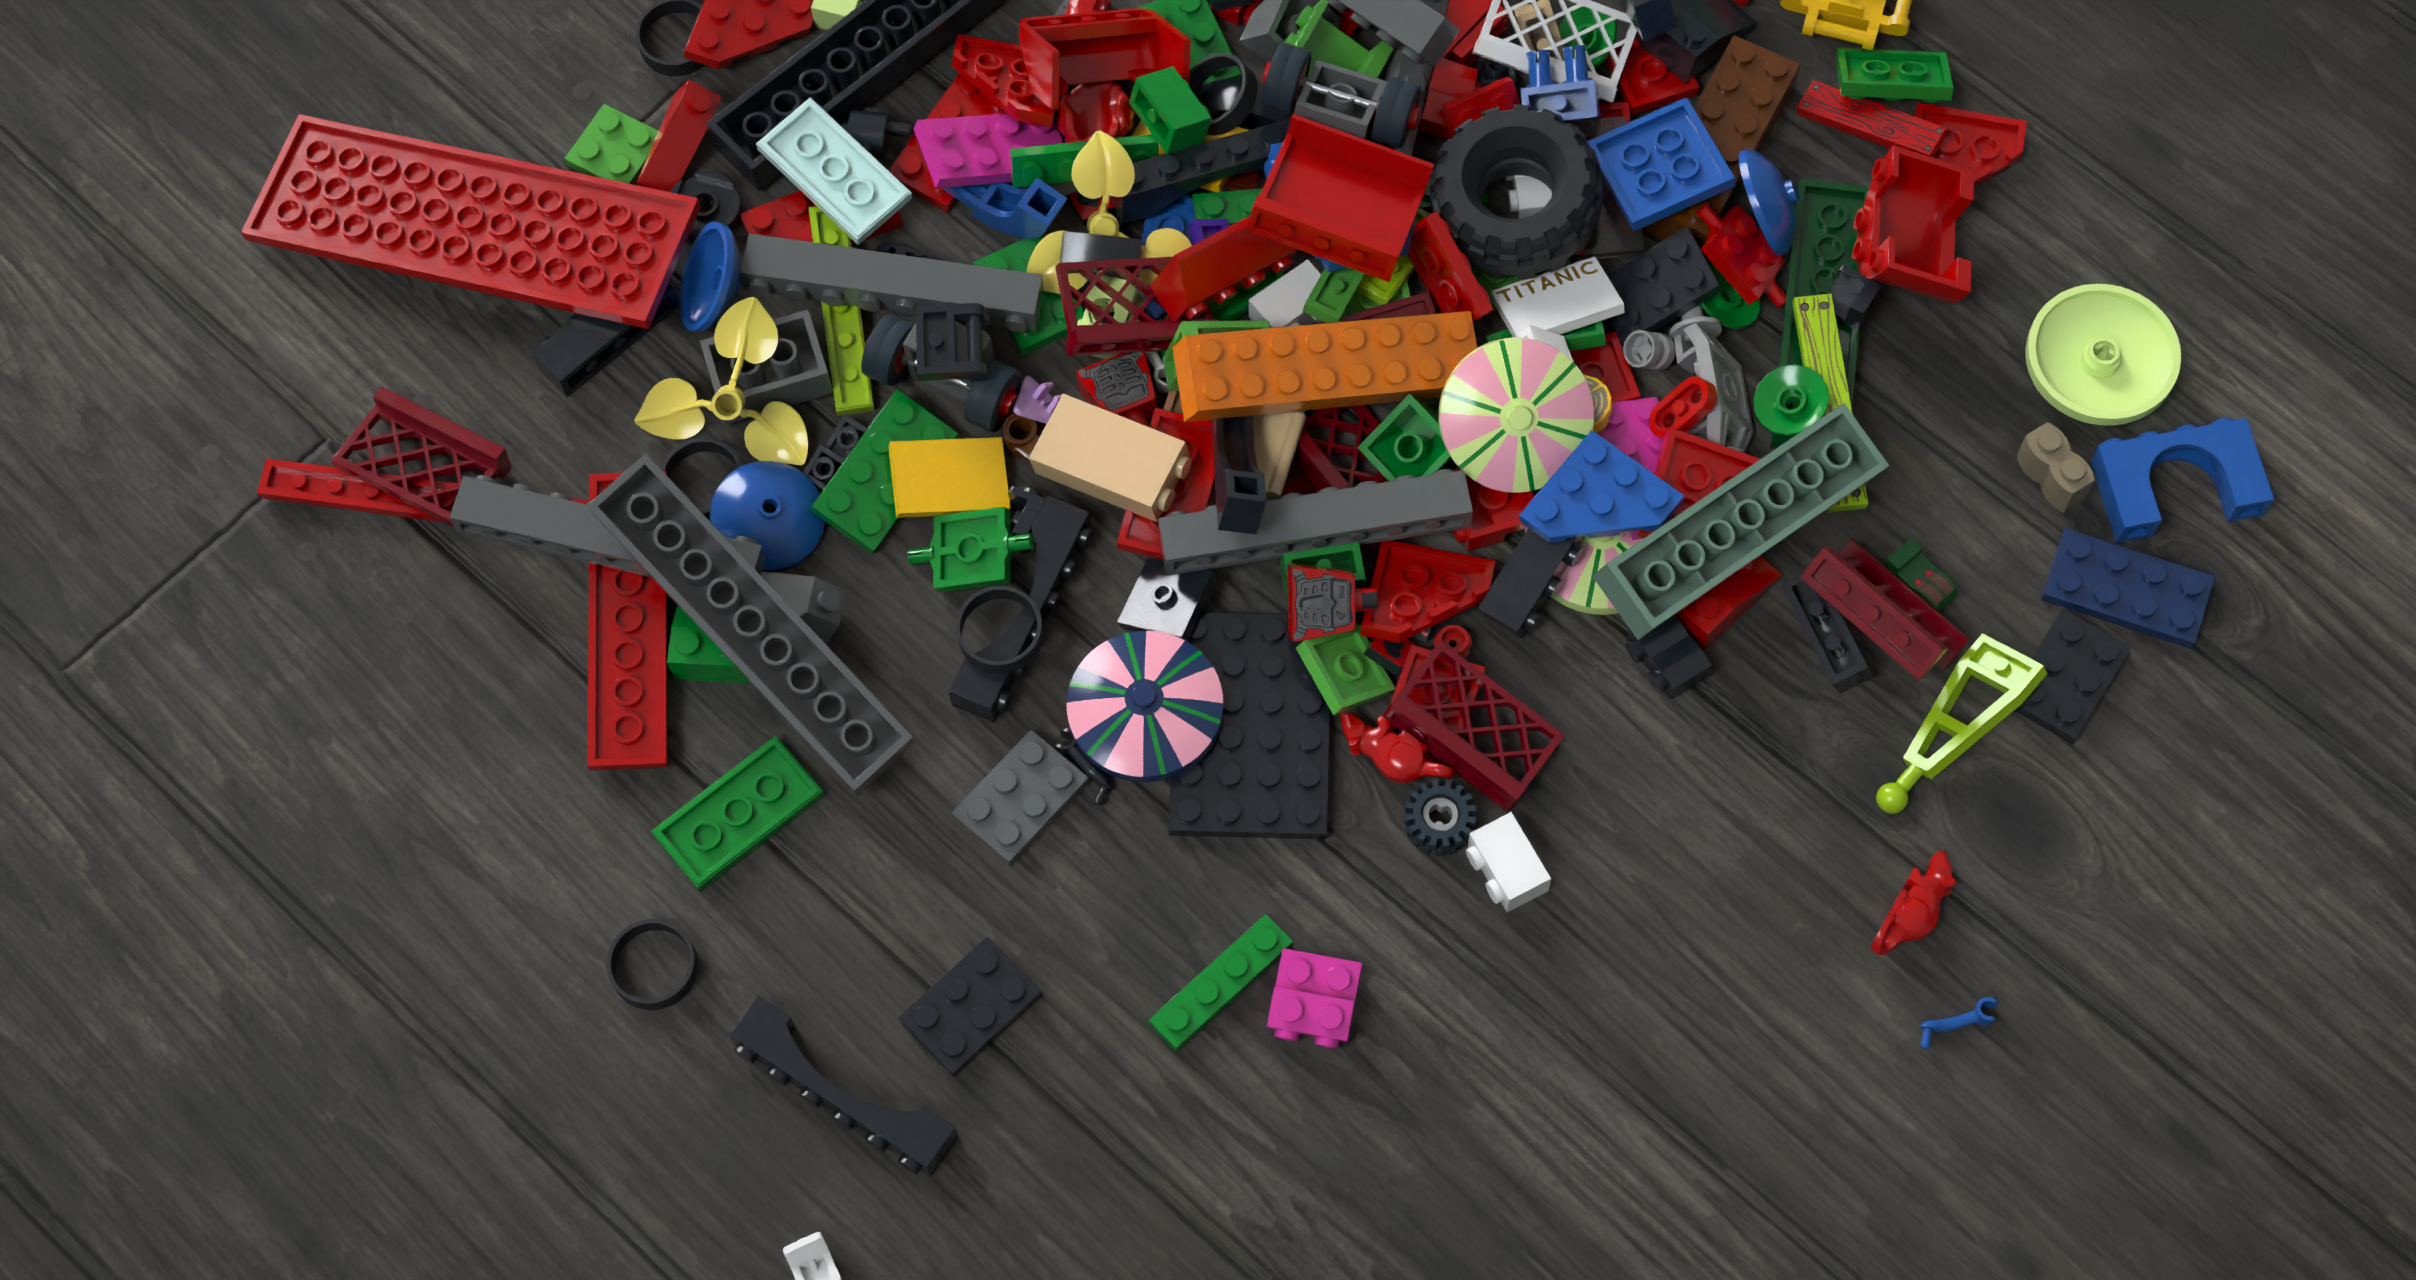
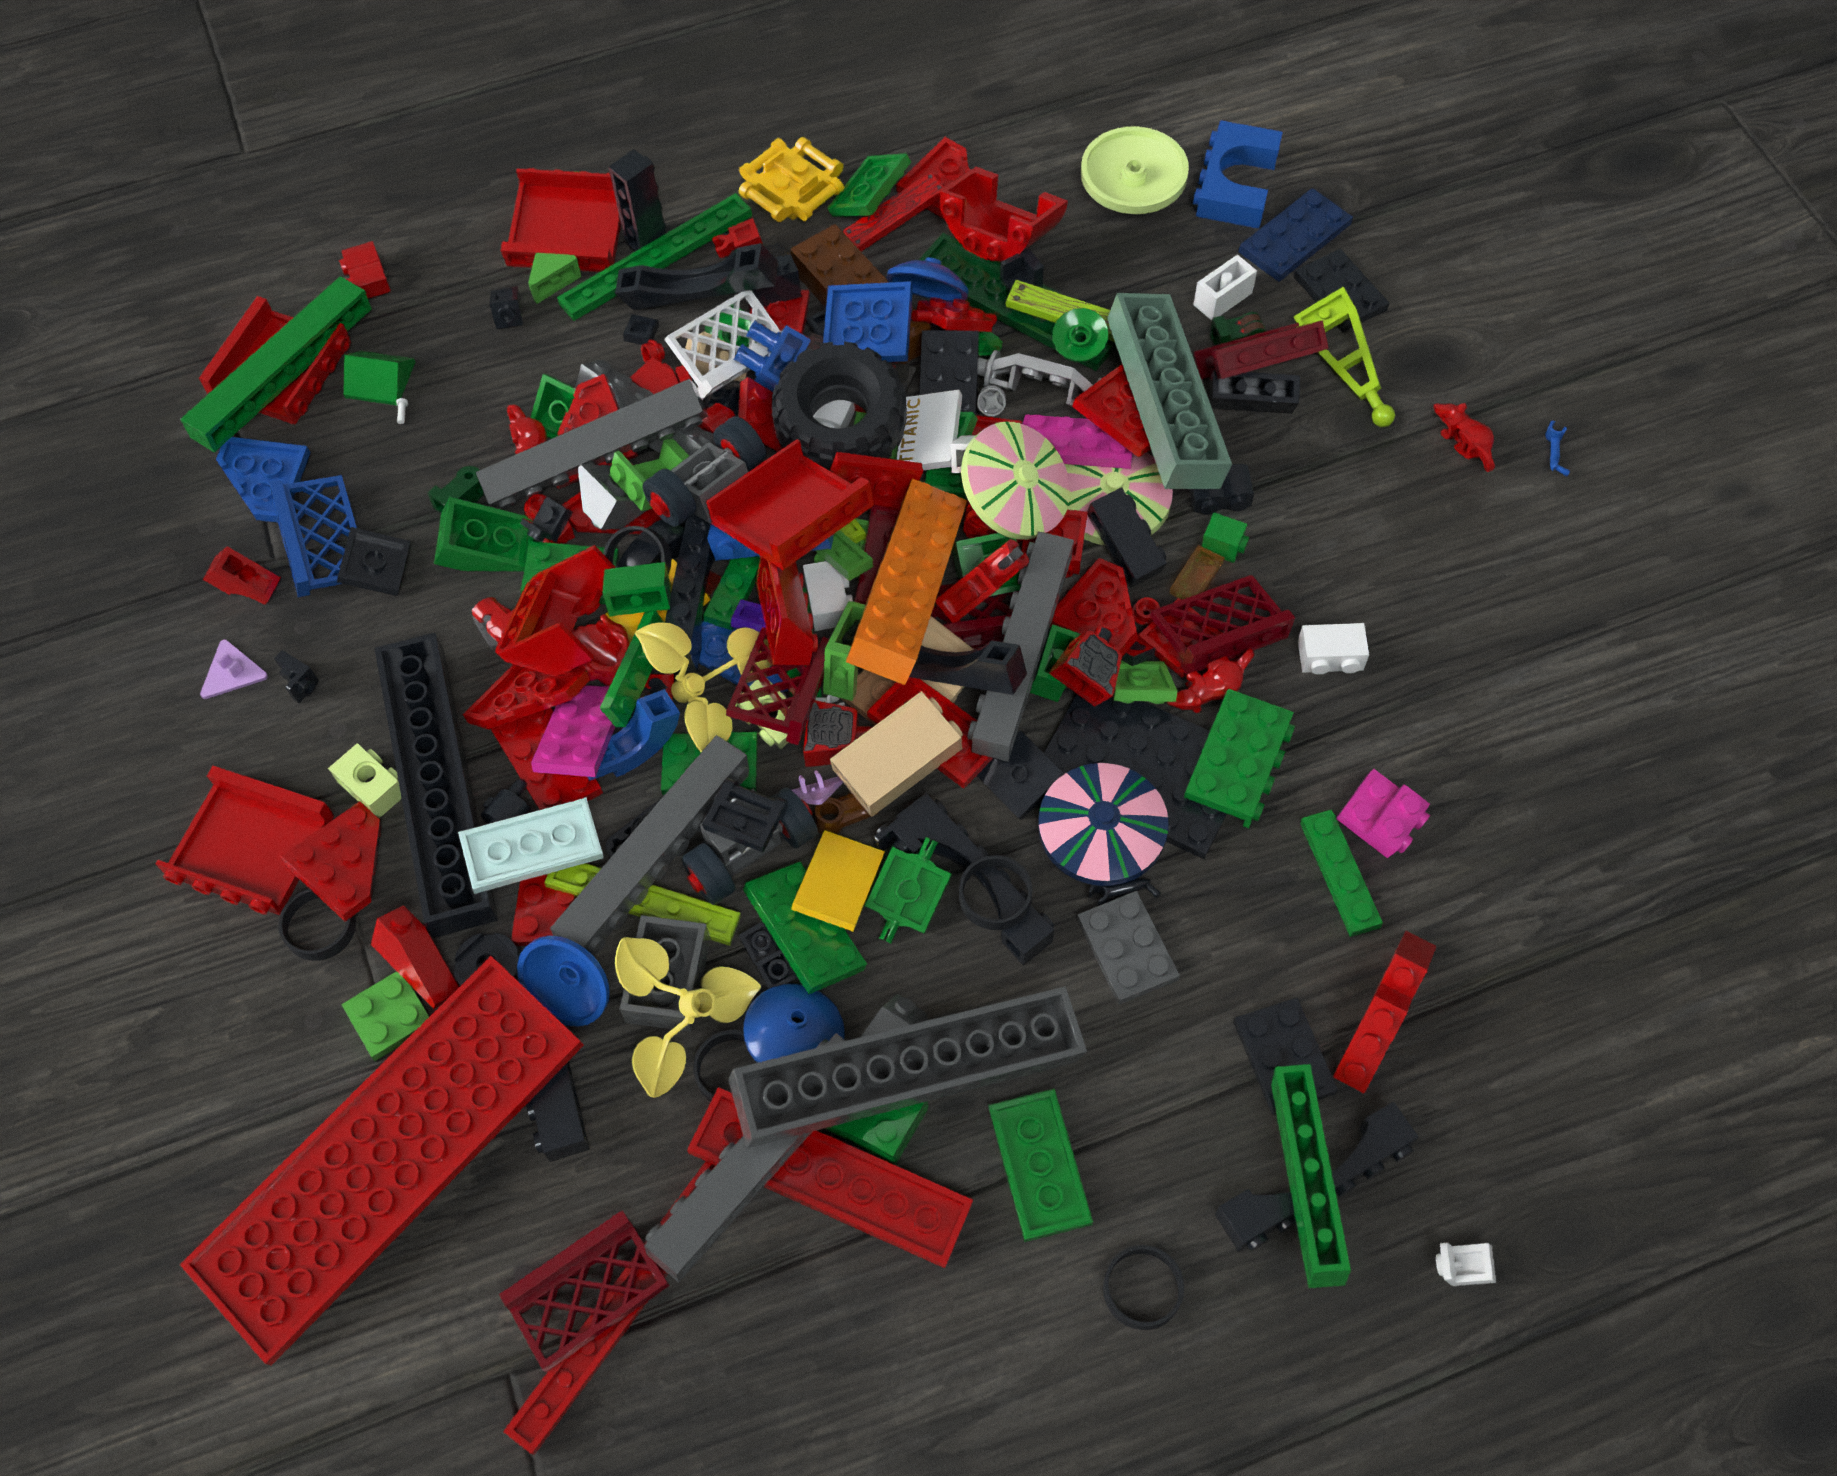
camera: 65 degrees left, 5 degrees down
black slope [1060,232,1142,277] -> none
black bush [1404,779,1477,856] -> none
blue plate [1519,430,1684,543] -> none
red plate [1649,376,1717,439] -> none
dark tan brick [2017,422,2095,513] -> none
none -> red plate [935,539,1029,623]
none -> clear orange tile [1169,545,1225,607]
none -> green bracket [1184,689,1295,829]
none -> white brick [1193,255,1257,320]
none -> green brick [1200,513,1250,563]
none -> green brick [1271,1064,1351,1288]
none -> red arch [1333,931,1436,1093]

